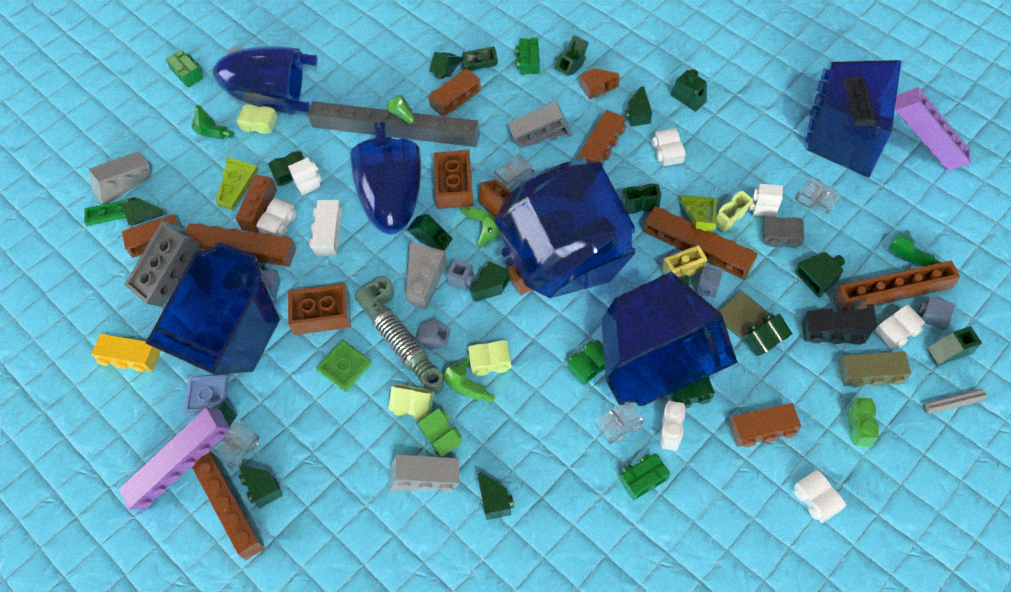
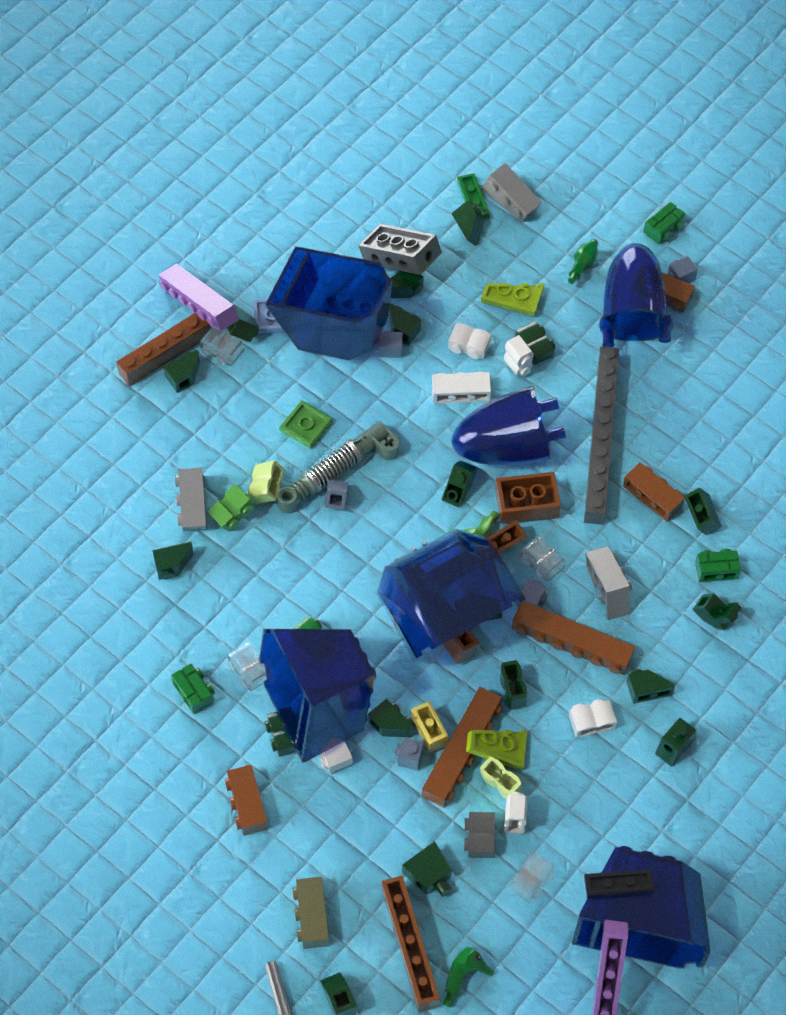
camera: 80 degrees right, 0 degrees up
yellow brick [91,334,161,372] -> none
dark orange brick [122,214,183,258] -> none
dark orange brick [185,223,297,267] -> none
dark orange brick [235,175,277,233] -> none
yellowish green brick [236,105,278,134] -> none
dark orange brick [288,283,351,335] -> none
bright green animal [387,95,414,124] -> none
light grey wedge [406,242,447,309] -> none
dark green slope [429,52,462,79] -> none
bright green animal [443,358,495,404] -> none
sand blue brick [447,259,475,291] -> none
yellowish green brick [468,341,512,376] -> none
dark green slope [470,261,511,301] -> none
dark orange slope [580,68,620,99] -> none
white brick [660,401,686,451] -> none
olive tile [715,290,770,342] -> none
dark green brick [743,313,793,356] -> none
white brick [794,470,846,523] -> none
black wedge [802,304,877,345] -> none
bright green brick [847,398,879,447] -> none
white brick [874,305,925,349] -> none
sand blue brick [918,296,955,329] -> none

